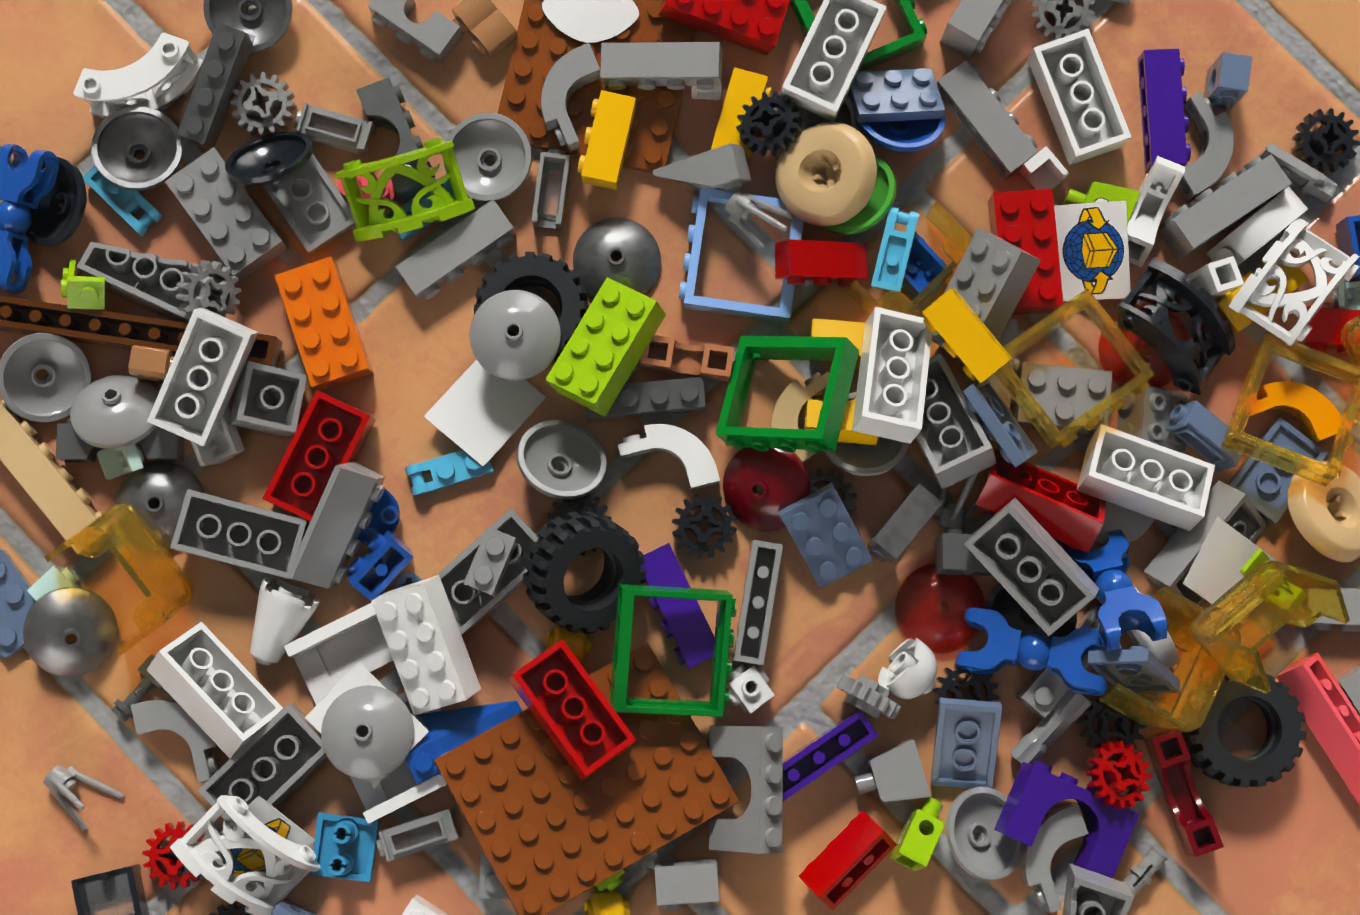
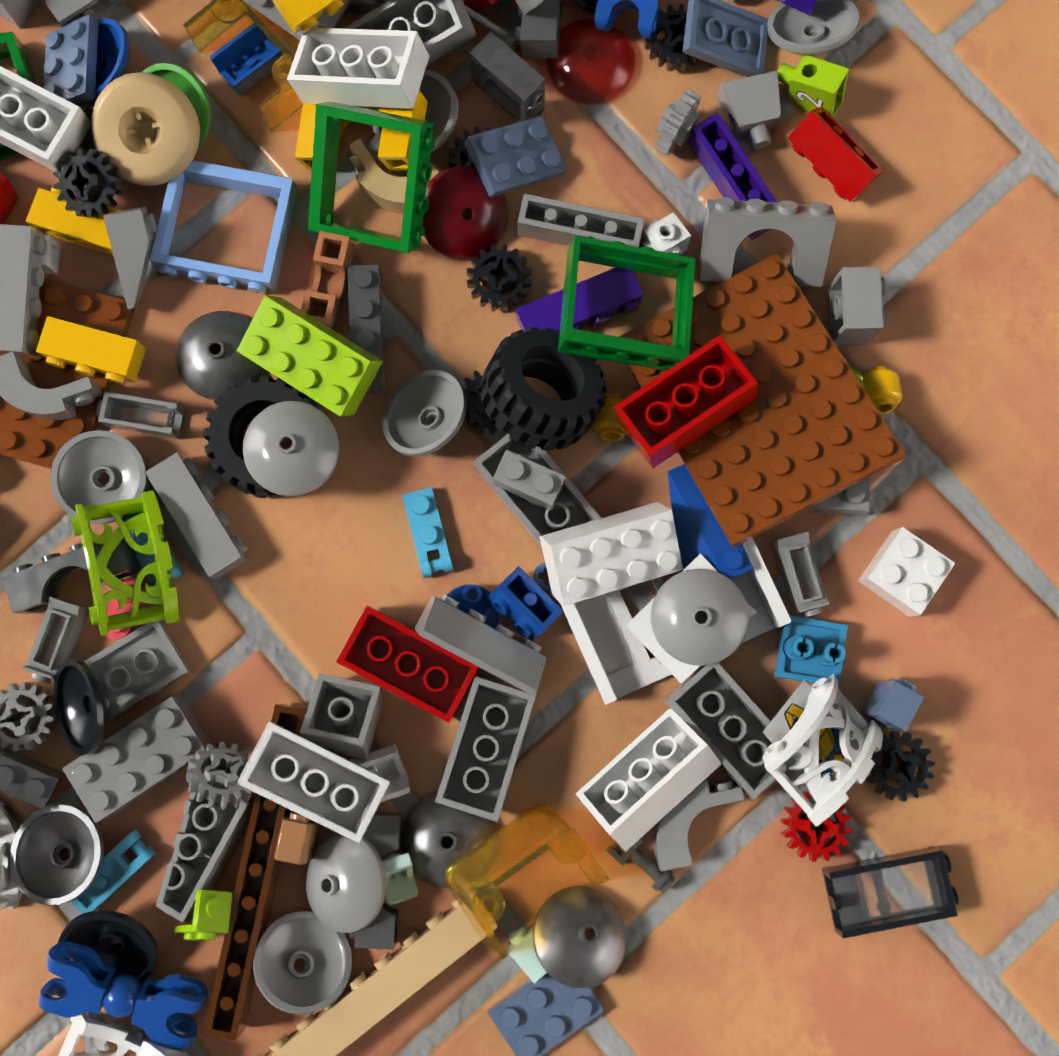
camera: 85 degrees left, 0 degrees up
light grey plant [43,765,124,832] -> none
white cone [250,577,320,666] -> none
orange brick [274,256,374,392] -> none
white sticker [424,360,546,466] -> none
white arch [618,424,720,491] -> none
light grey plant [725,190,794,250] -> none
red brick [775,239,868,287] -> none
medium azure plate [871,207,919,294] -> none
white cylinder [878,638,937,700] -> none

